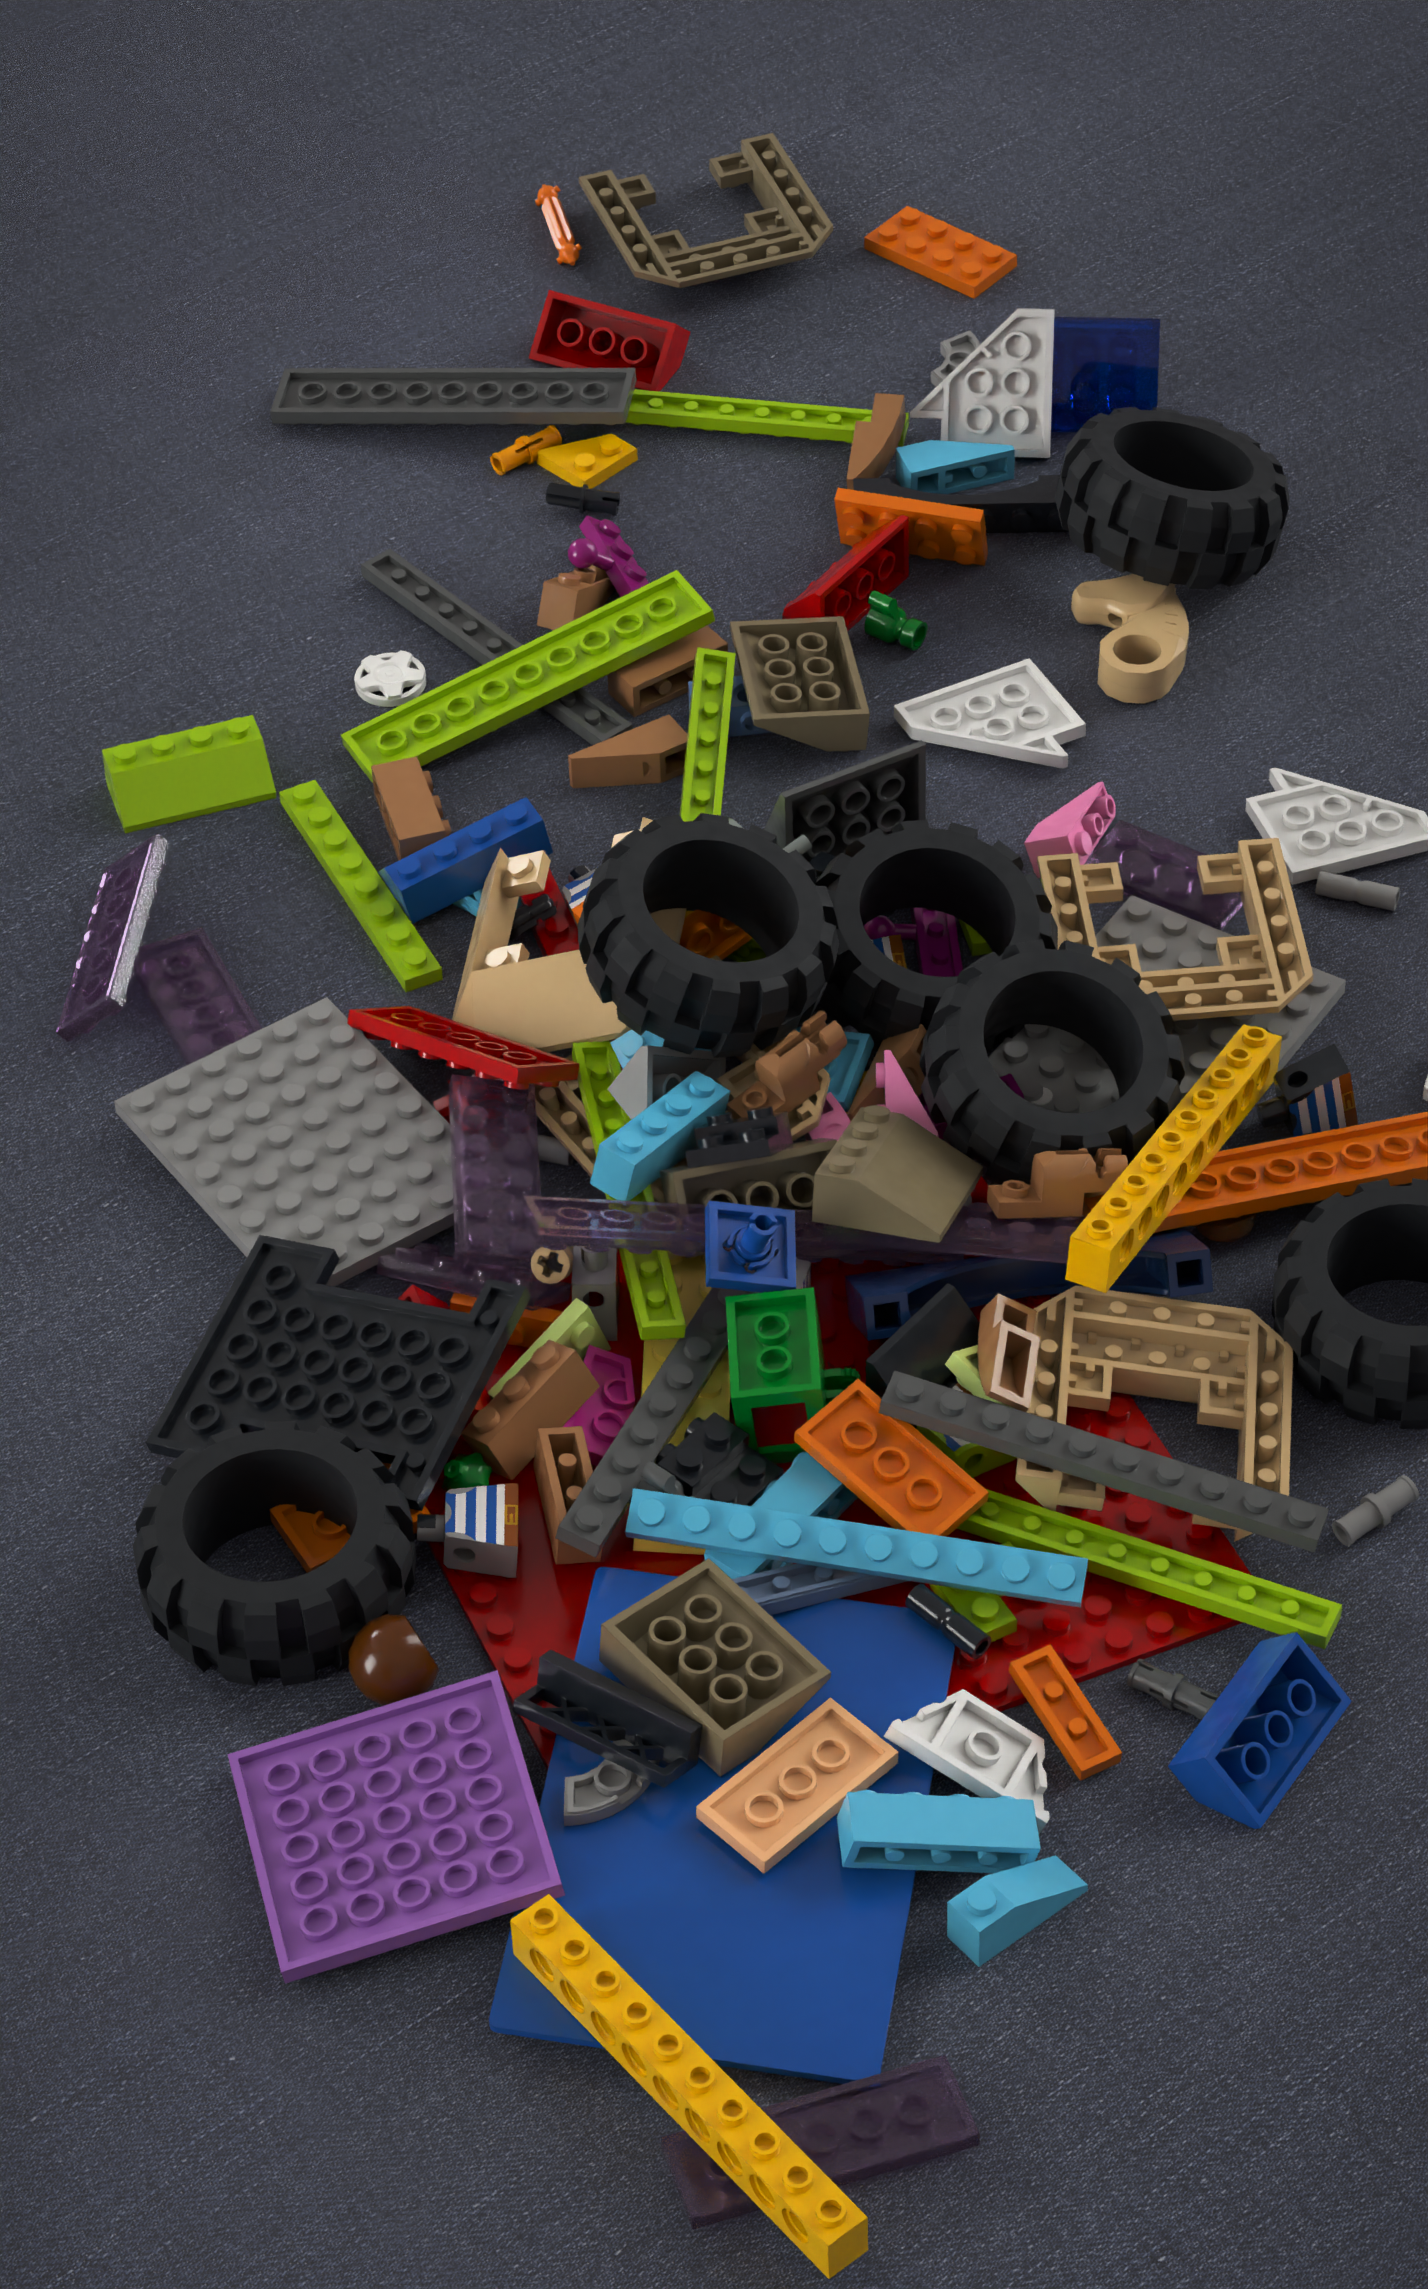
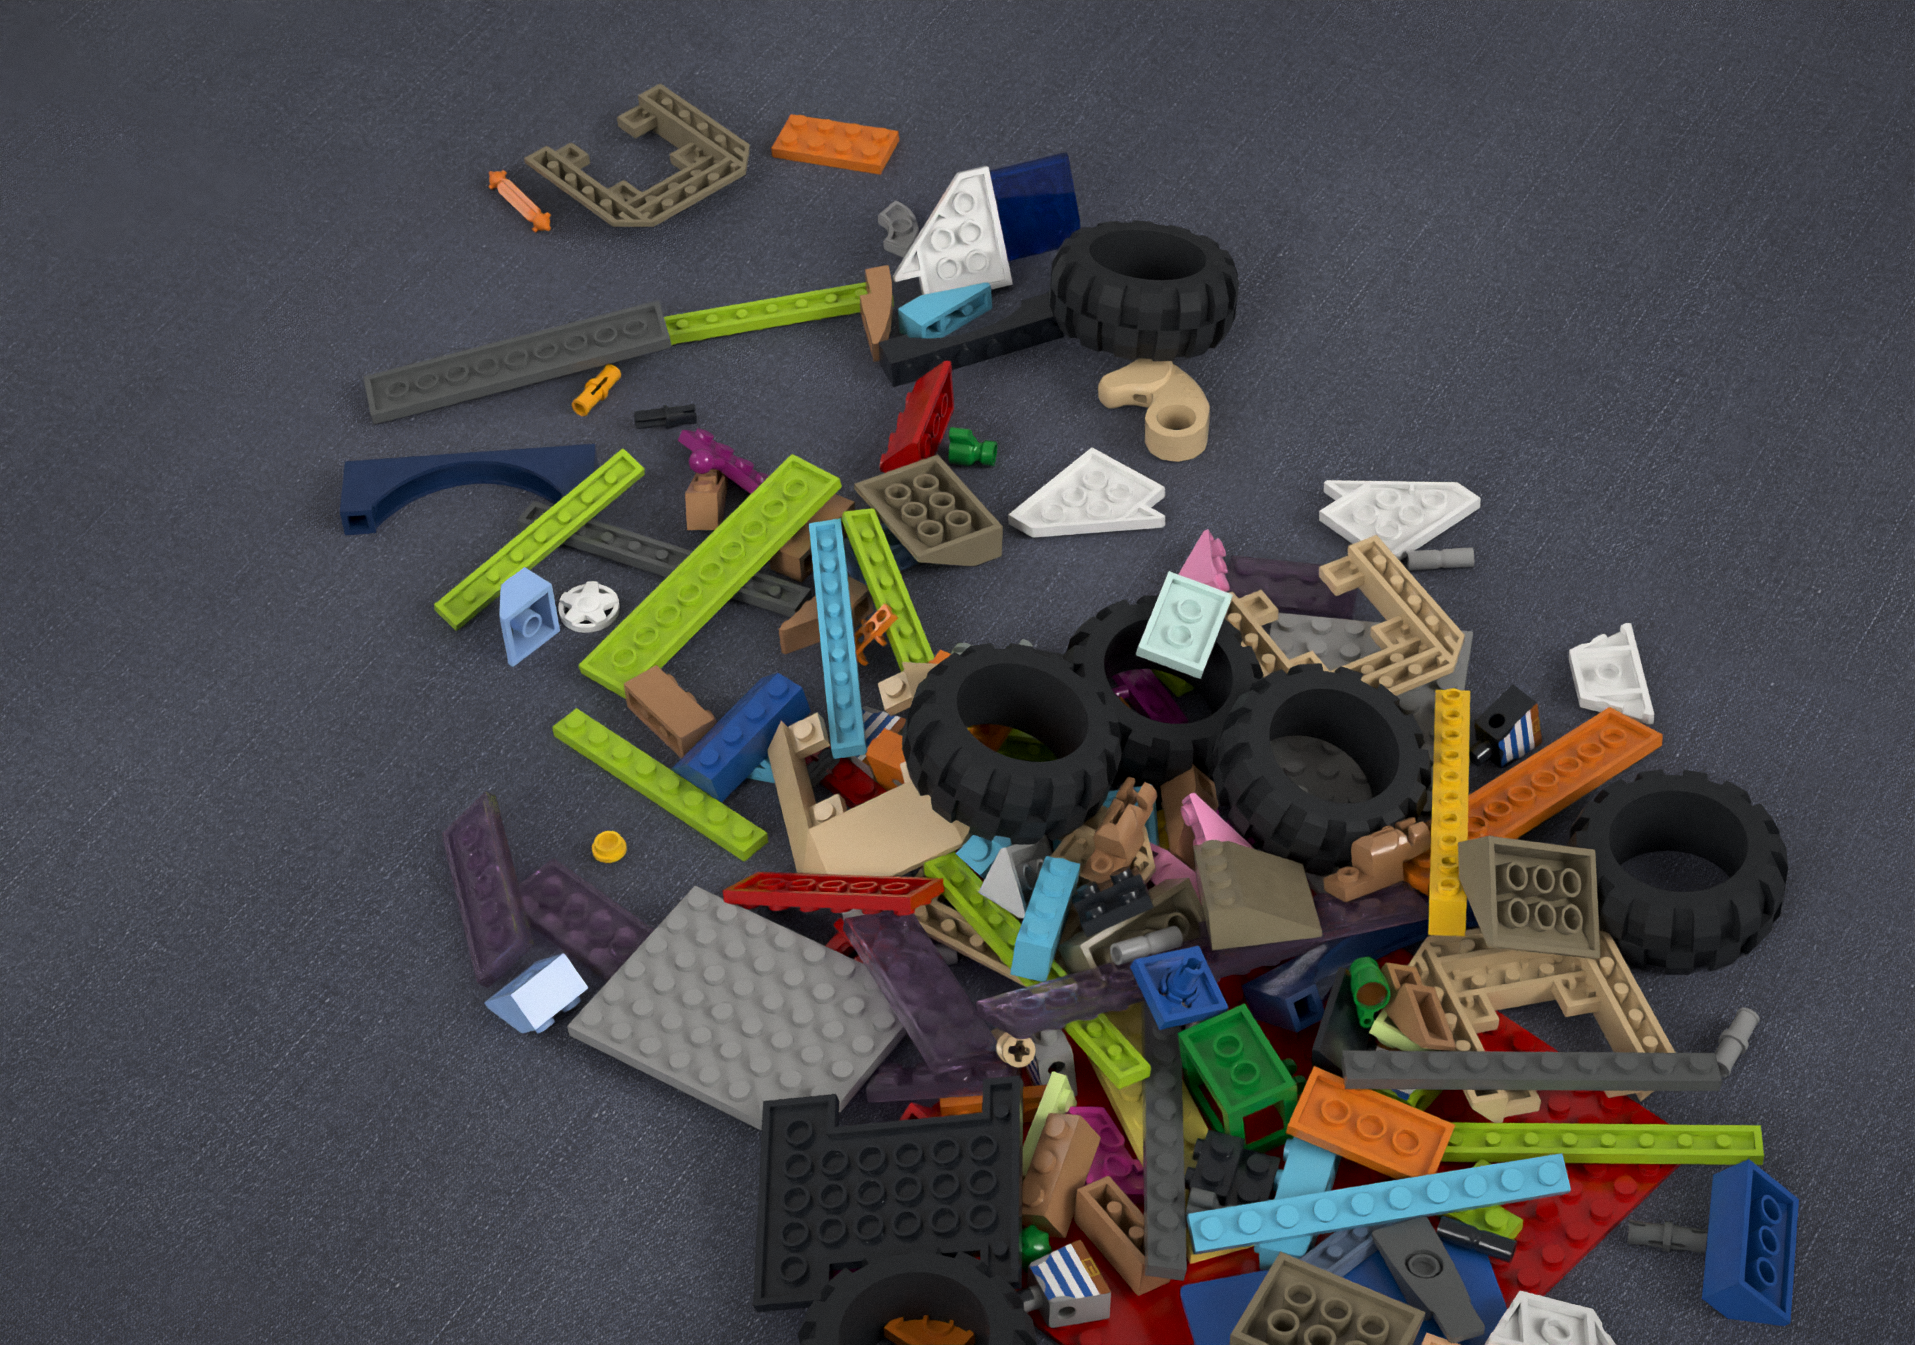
camera: 20 degrees left, 0 degrees up
lime slope [102,715,277,833] -> none
red slope [528,290,691,391] -> none
yellow wing [537,433,638,489] -> none
dark grey slope [764,740,926,862] -> none
orange plate [834,488,988,566] -> none
orange plate [1009,1644,1122,1781] -> none
none -> dark blue arch [340,444,599,535]
none -> lime plate [434,448,645,631]
none -> slope [484,953,588,1034]
none -> light blue slope [500,567,560,667]
none -> yellow plate [592,831,627,863]
none -> medium azure plate [809,518,867,759]
none -> orange piece [854,603,898,666]
none -> light grey piece [1110,926,1183,965]
none -> light aqua plate [1136,571,1233,679]
none -> green piece [1350,957,1391,1028]
none -> dark grey piece [1372,1217,1485,1343]
none -> dark tan slope [1458,836,1600,959]

